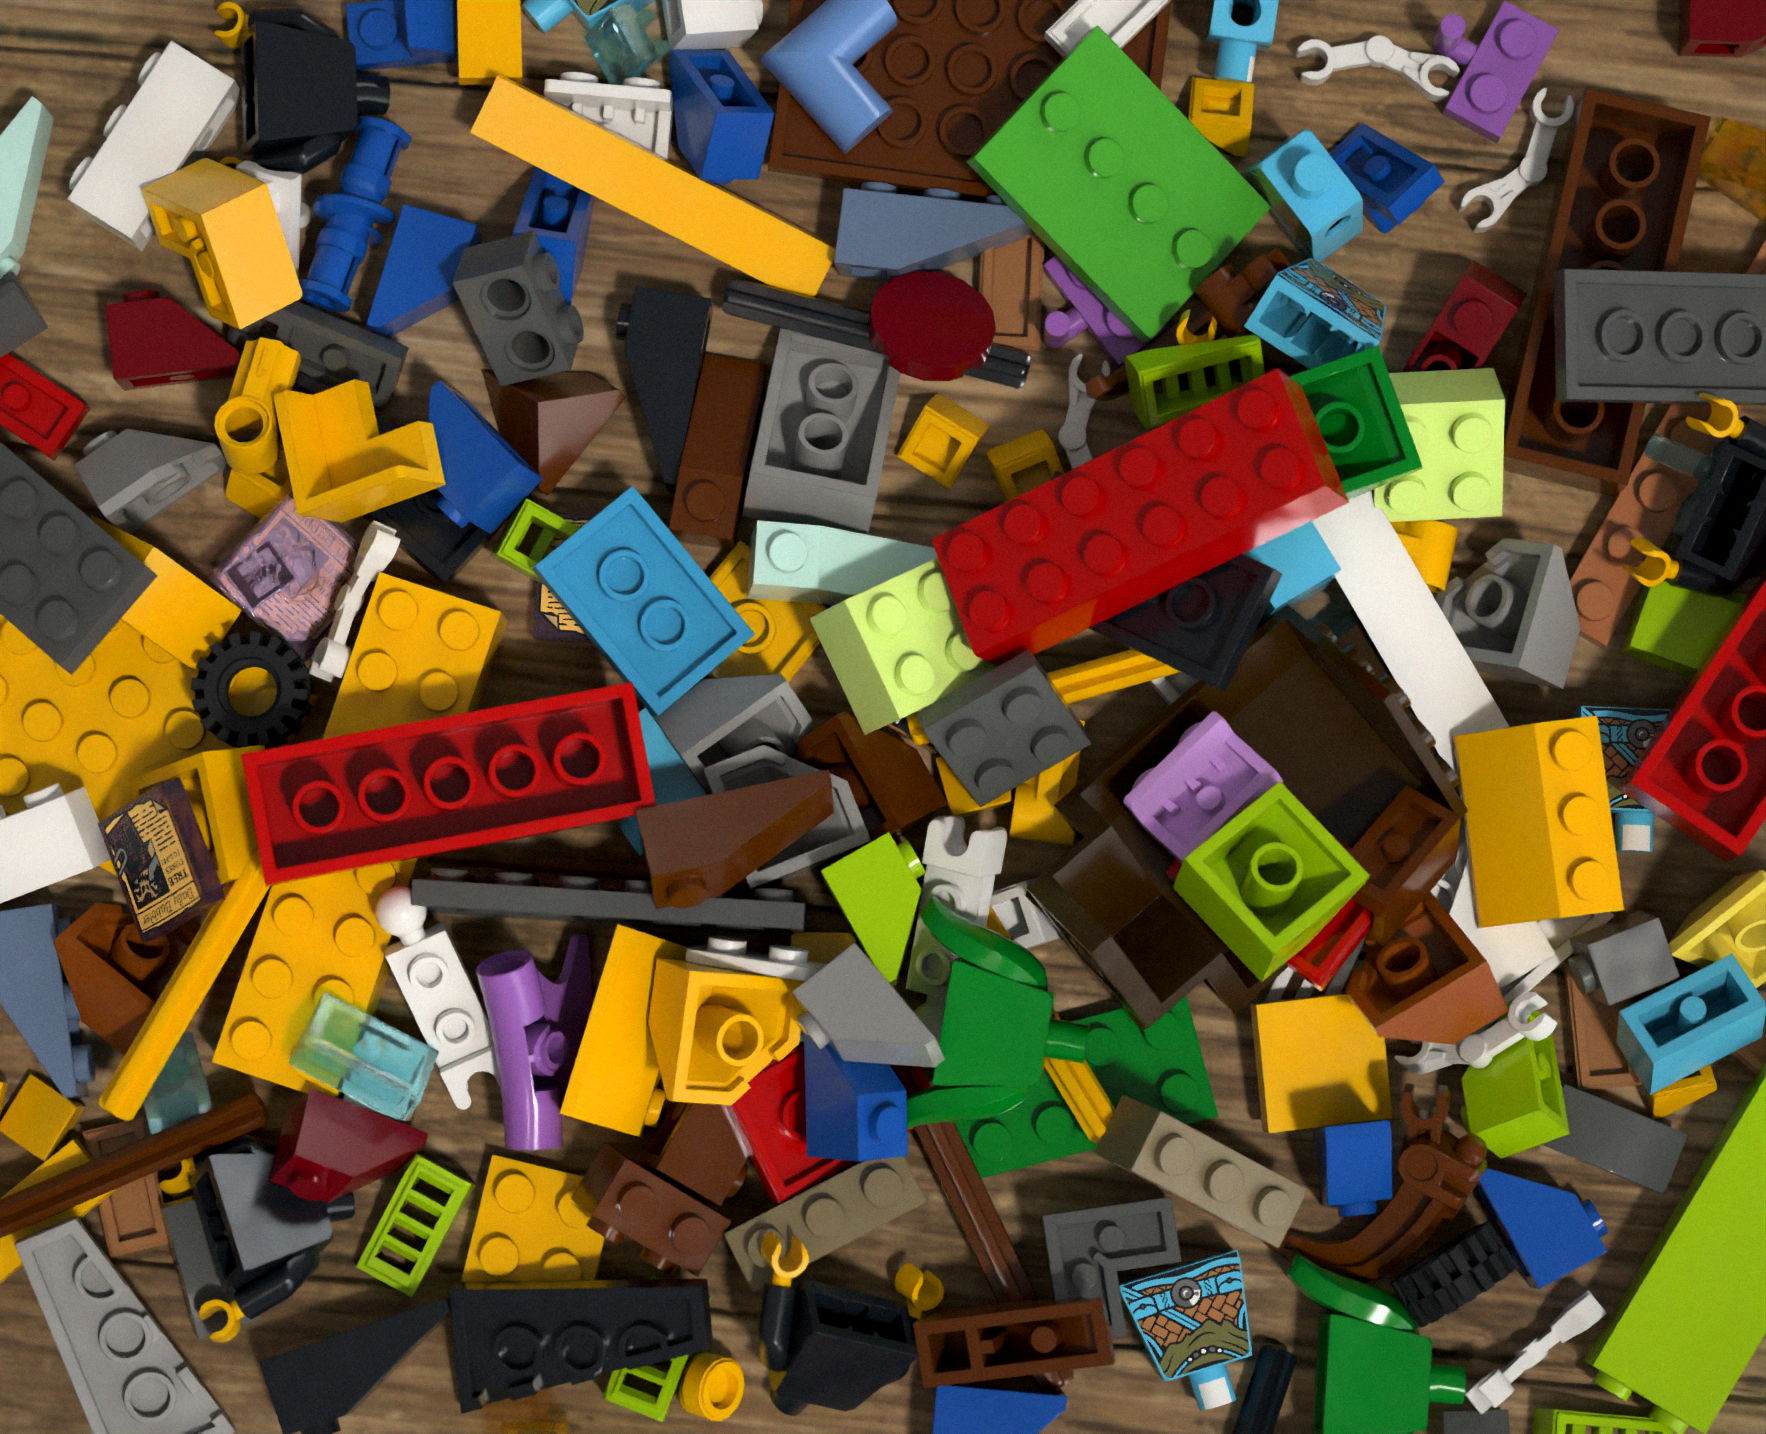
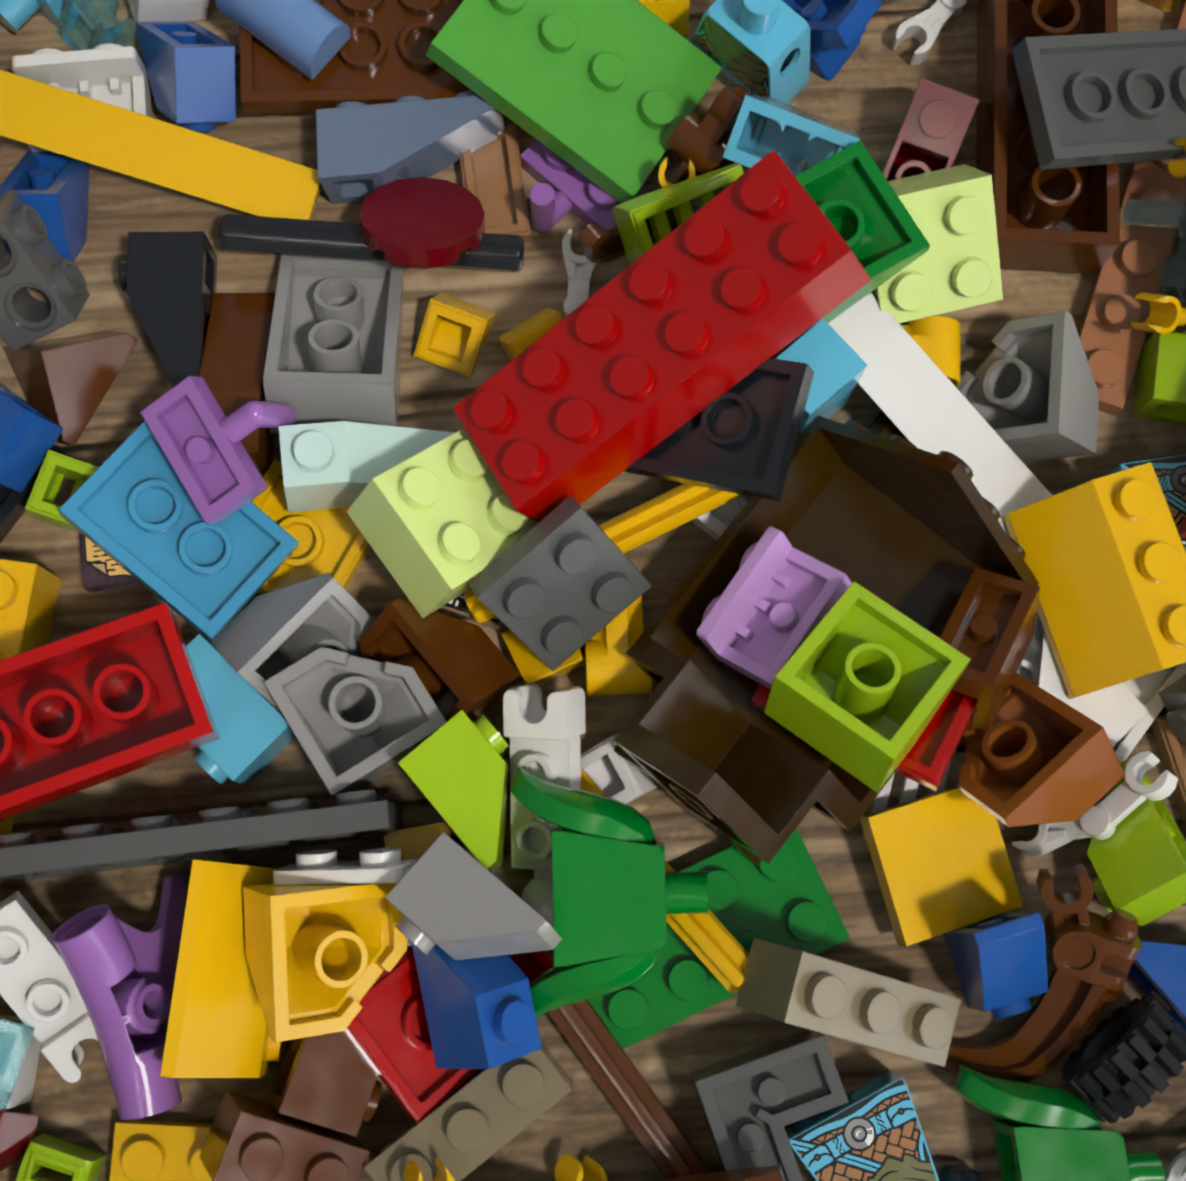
camera: 15 degrees left, 5 degrees down
reddish brown slope [636,769,834,909] -> none
none -> medium lavender plate [140,376,296,524]

